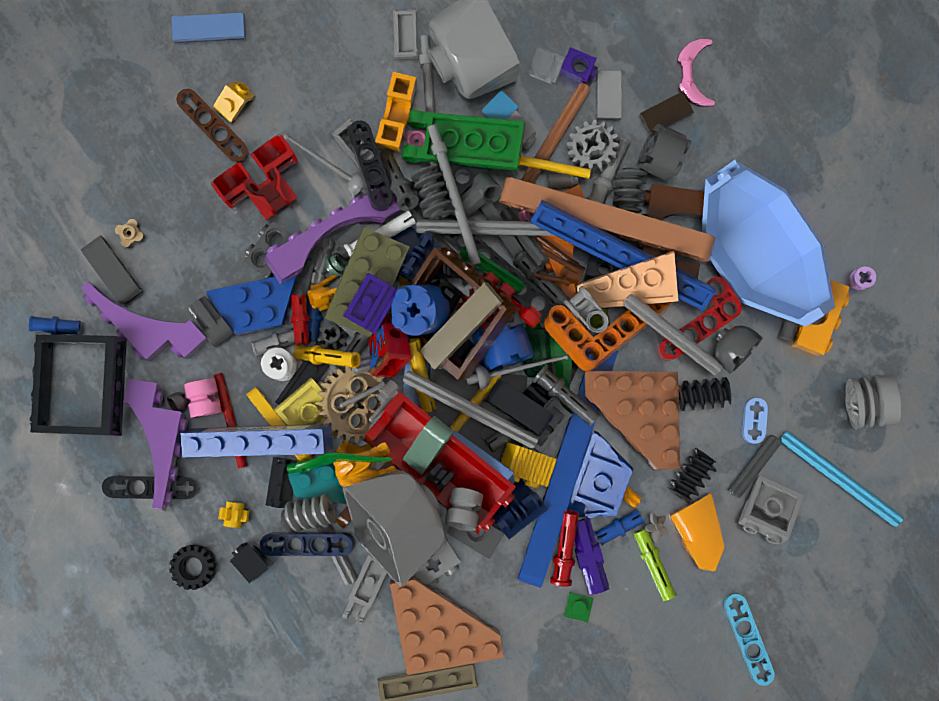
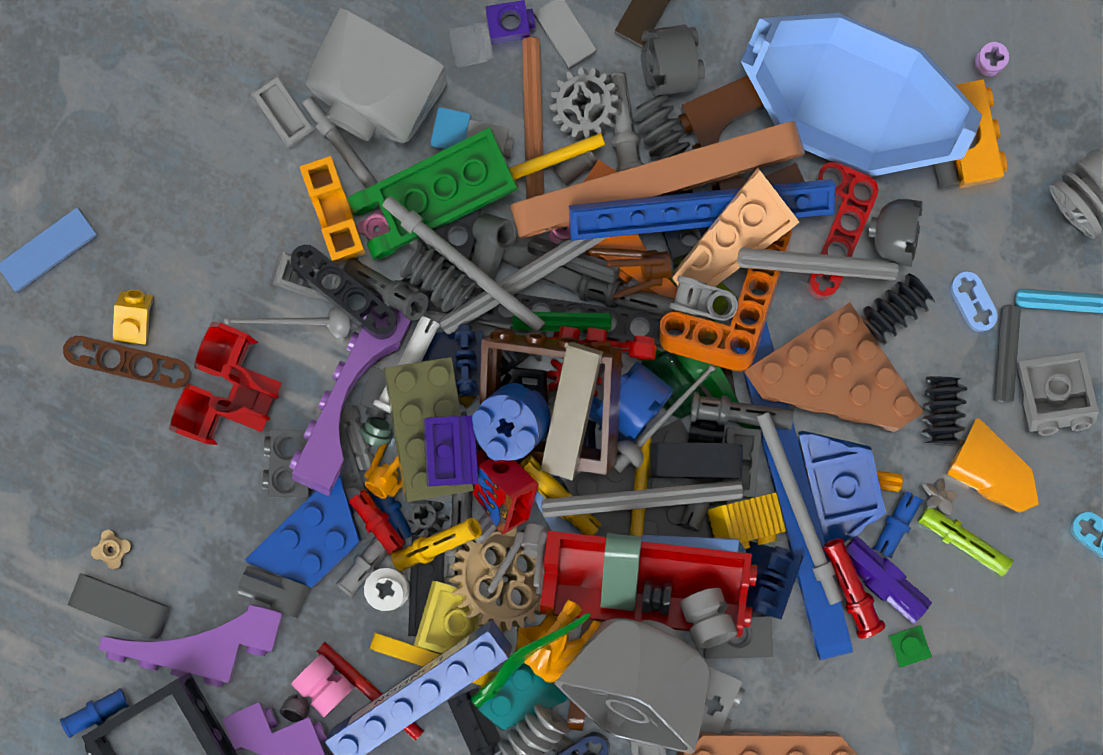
camera: 30 degrees left, 0 degrees up
none -> light grey bar [756,412,842,605]

